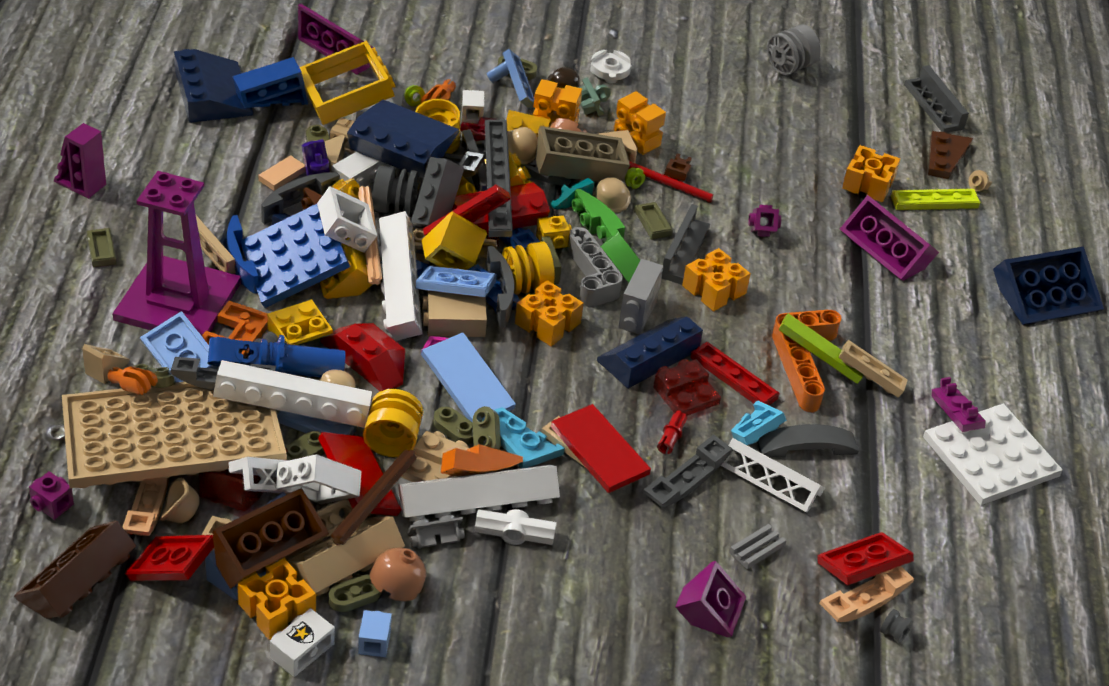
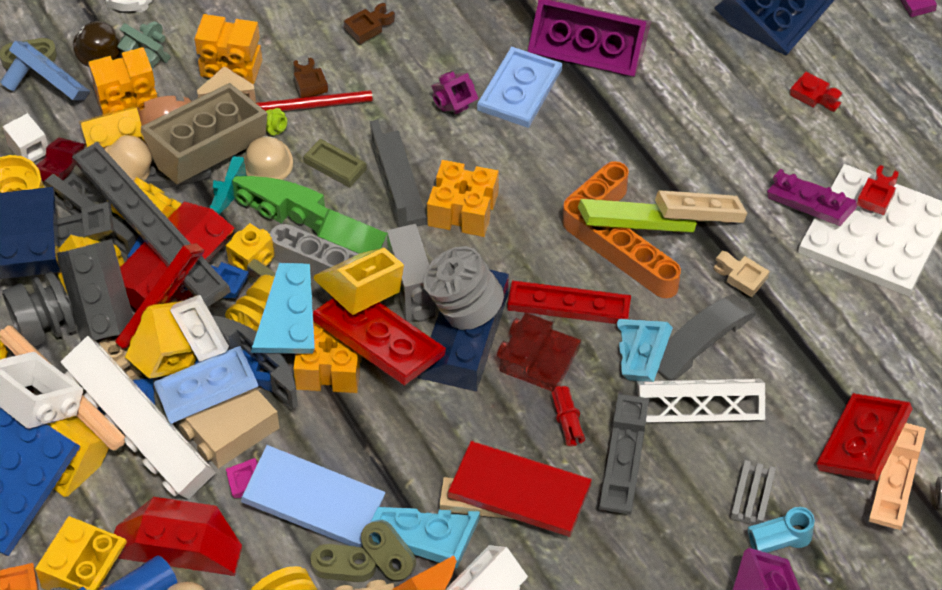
camera: 30 degrees left, 10 degrees up
none -> white plate [170,295,229,362]
none -> medium azure wing [250,263,315,354]
none -> yellow slope [313,248,404,315]
none -> red tile [313,298,446,386]
none -> reddish brown plate [344,3,395,44]
none -> light grey wheel [423,246,504,330]
none -> light blue tile [477,46,562,128]
none -> tan plate [713,251,770,297]
none -> medium azure piece [748,507,815,553]
none -> red plate [790,71,842,112]
none -> red plate [857,165,899,215]

